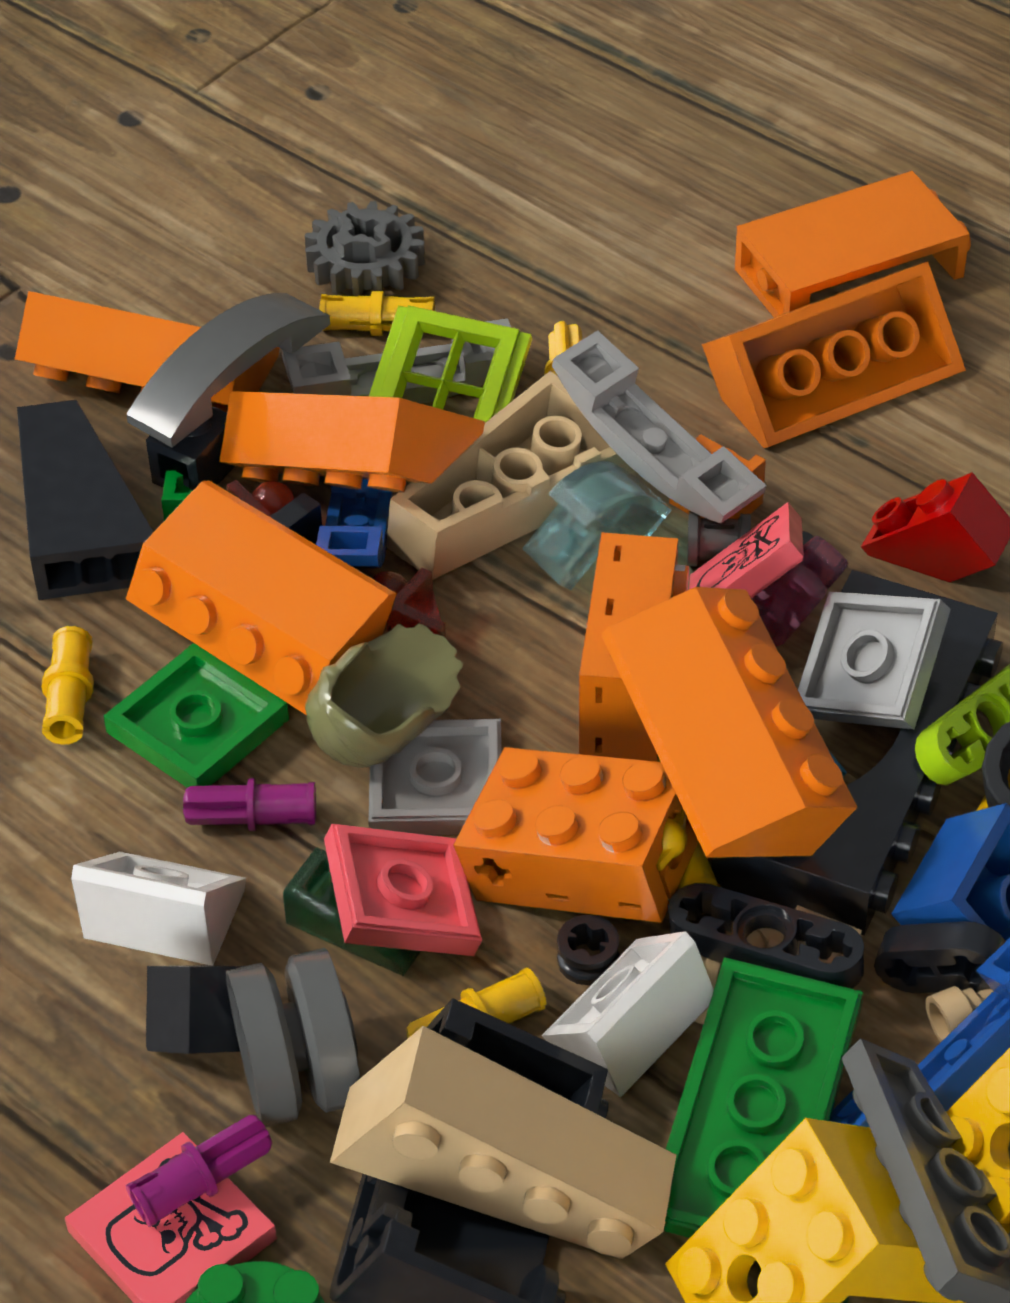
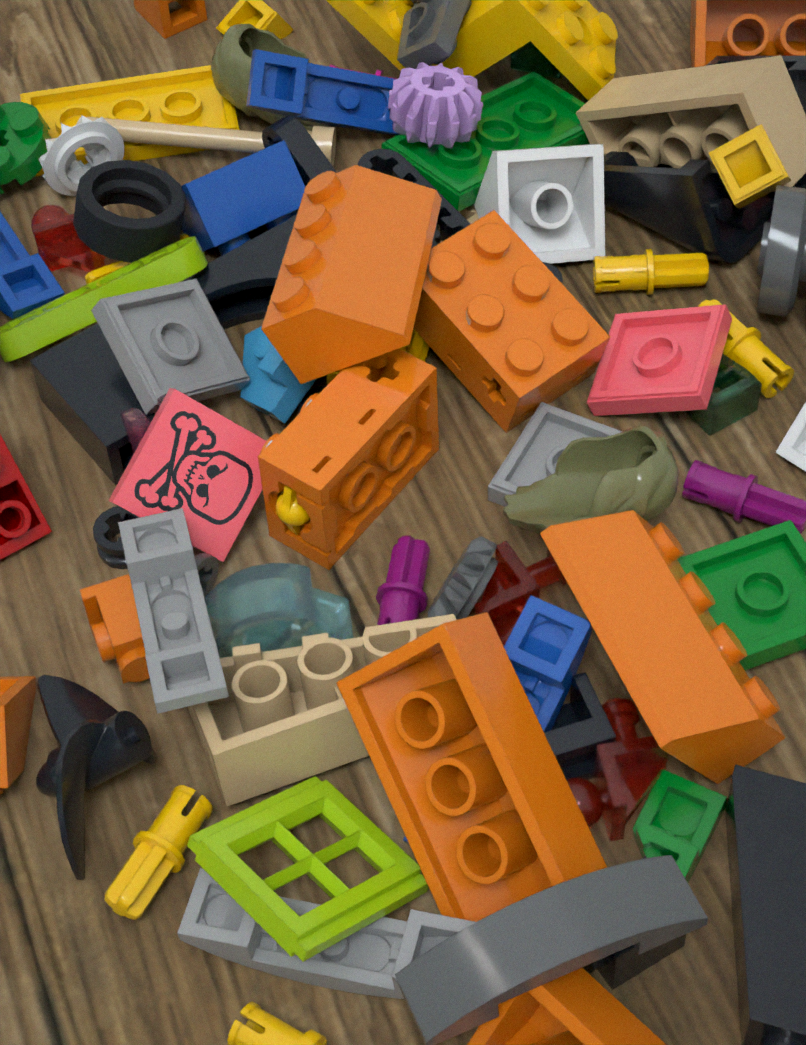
camera: 150 degrees left, 5 degrees up
none -> black piece [36,675,158,880]
none -> magenta axle [376,535,430,625]
none -> lavender gear [388,62,483,149]
none -> dark grey gear [428,536,498,620]
none -> yellow axle [698,299,794,398]
none -> yellow slope [708,124,791,208]

